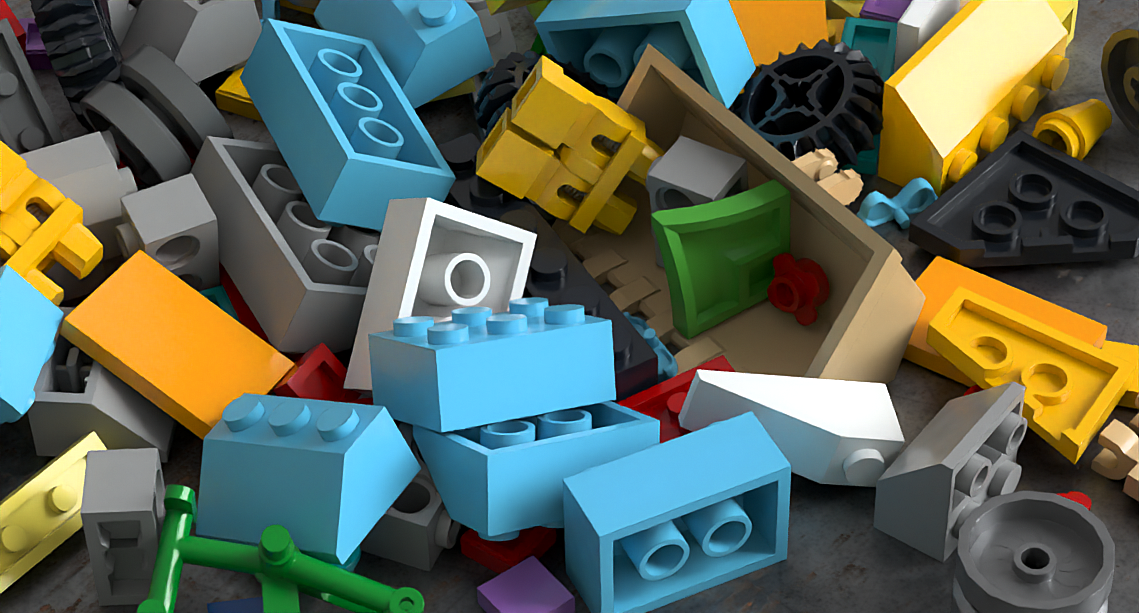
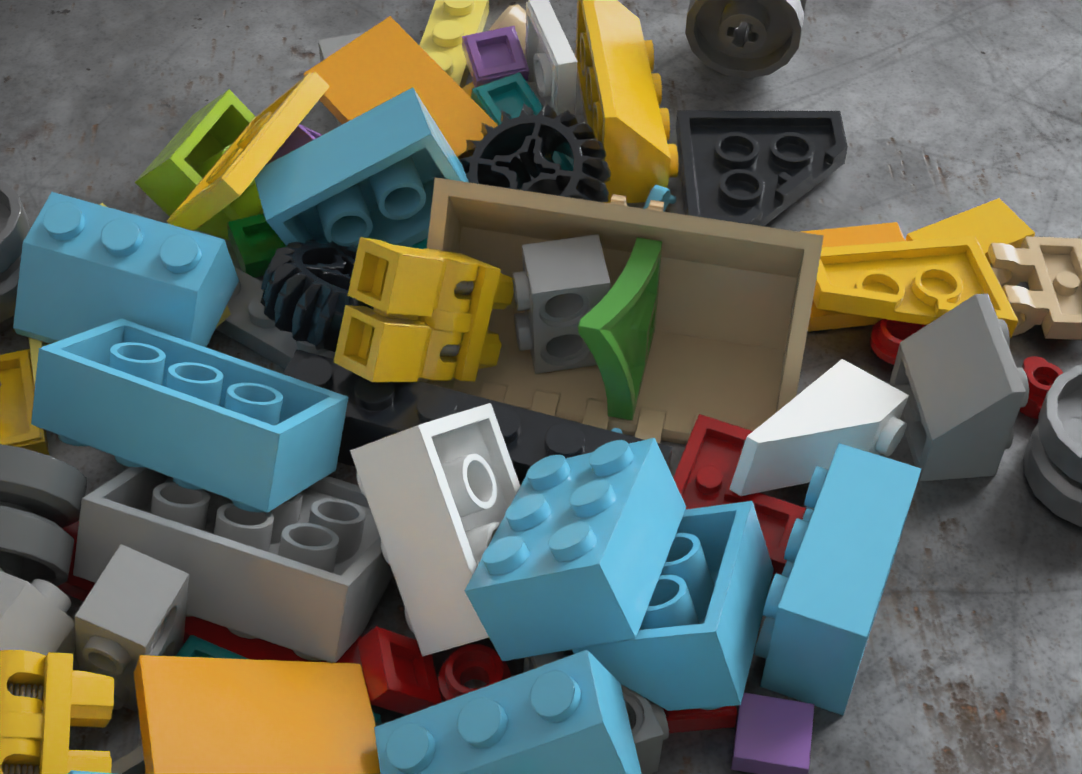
camera: 45 degrees left, 5 degrees up
red plate [767,252,829,326] -> none
yellow cone [1031,99,1112,161] -> none

